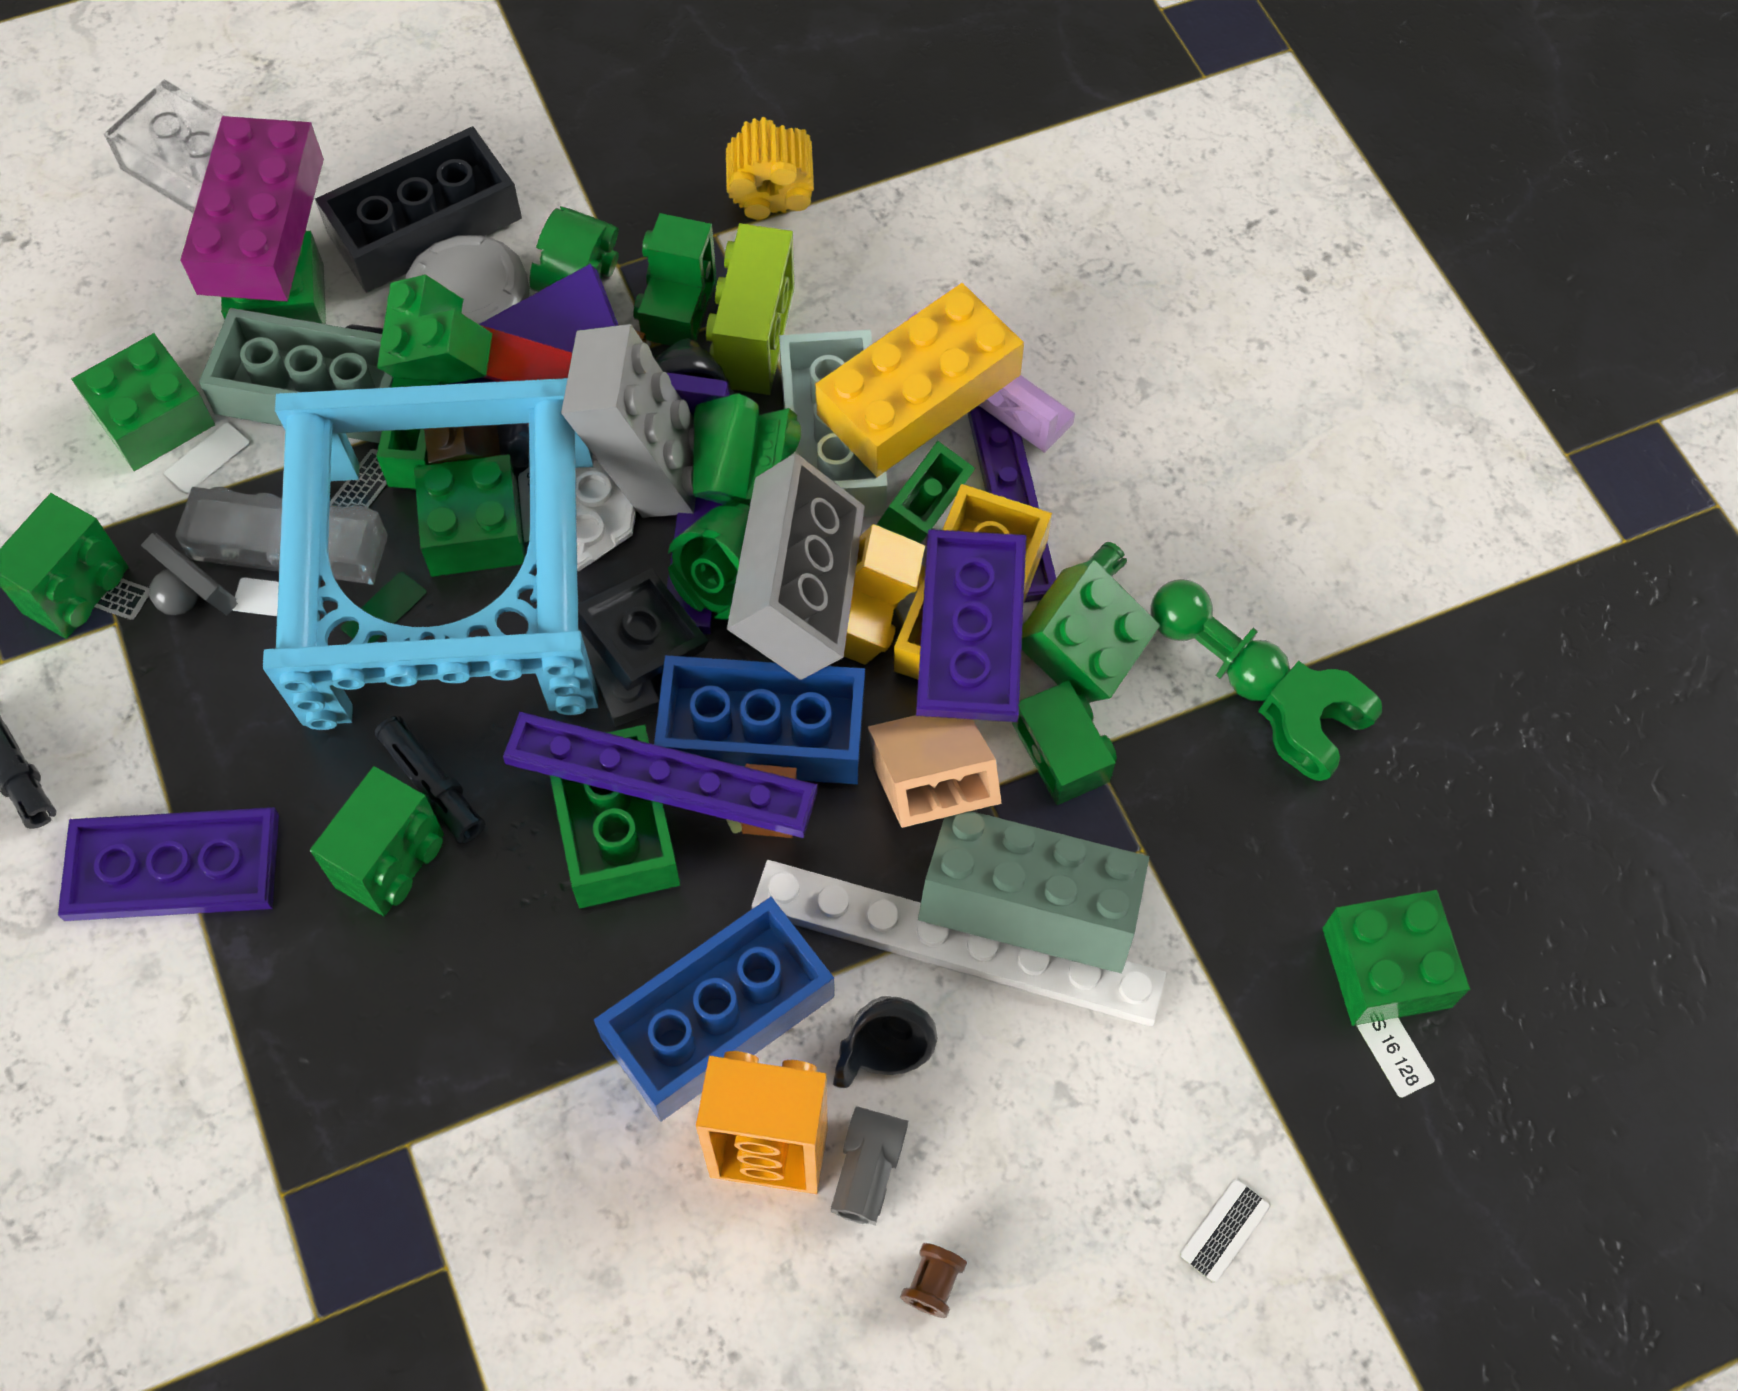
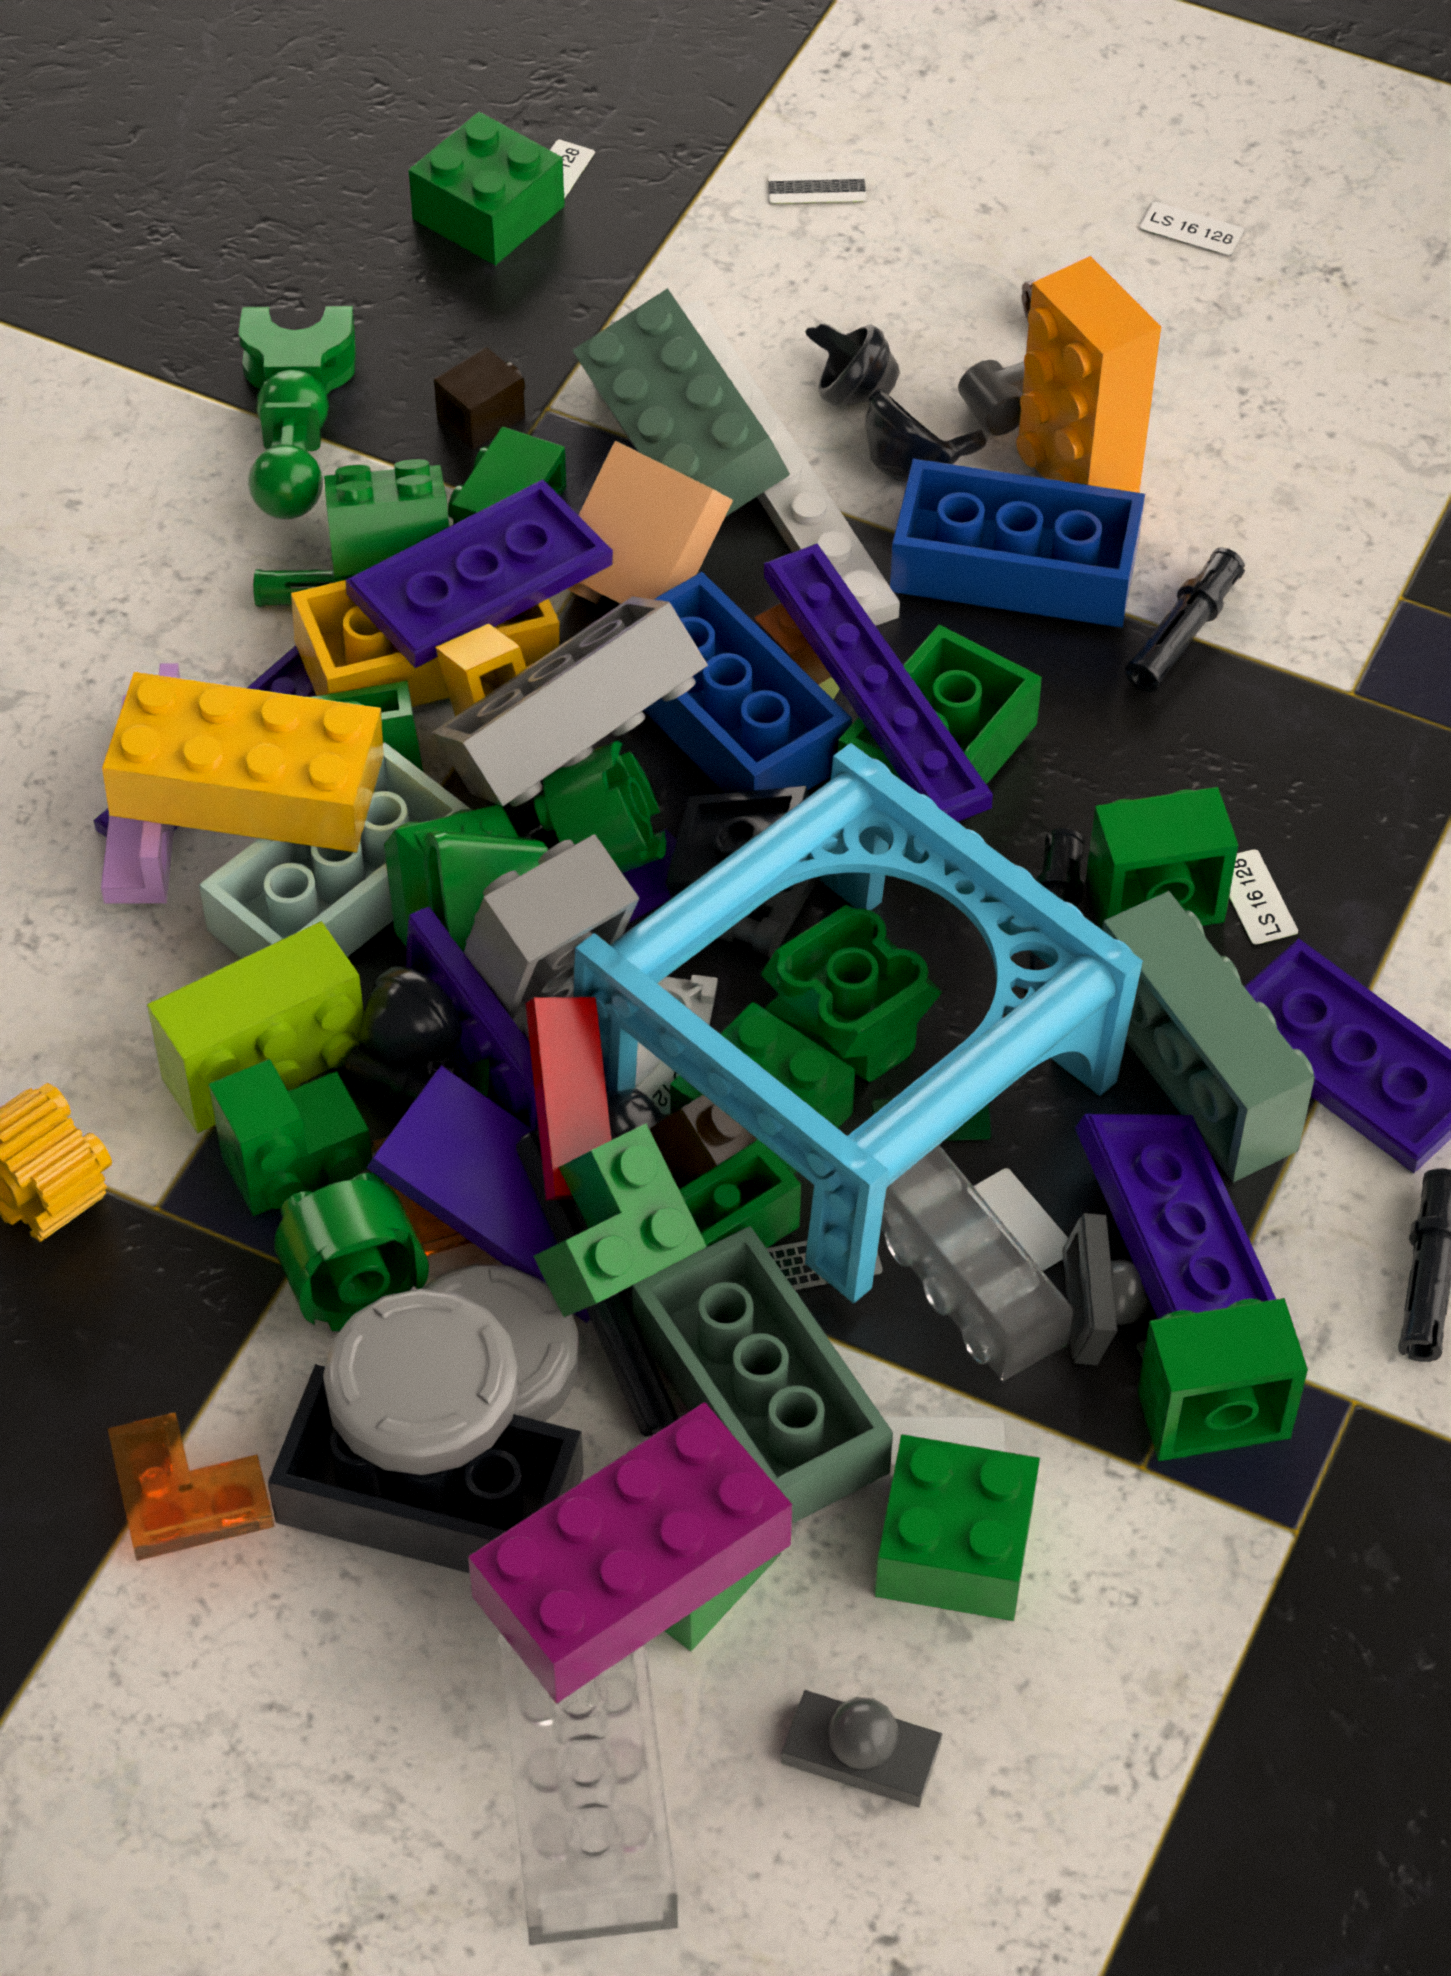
camera: 130 degrees left, 10 degrees down
none -> clear orange plate [107,1412,275,1561]
none -> light grey piece [323,1289,519,1475]
none -> dark brown brick [434,347,525,450]
none -> green piece [761,905,943,1082]
none -> dark grey tile [781,1689,942,1808]
none -> black hat [805,324,900,405]
none -> dark purple tile [1075,1114,1276,1319]
none -> sand green brick [1102,891,1315,1183]
none -> black pin [1125,547,1245,692]
none -> white sticker [1229,849,1298,945]

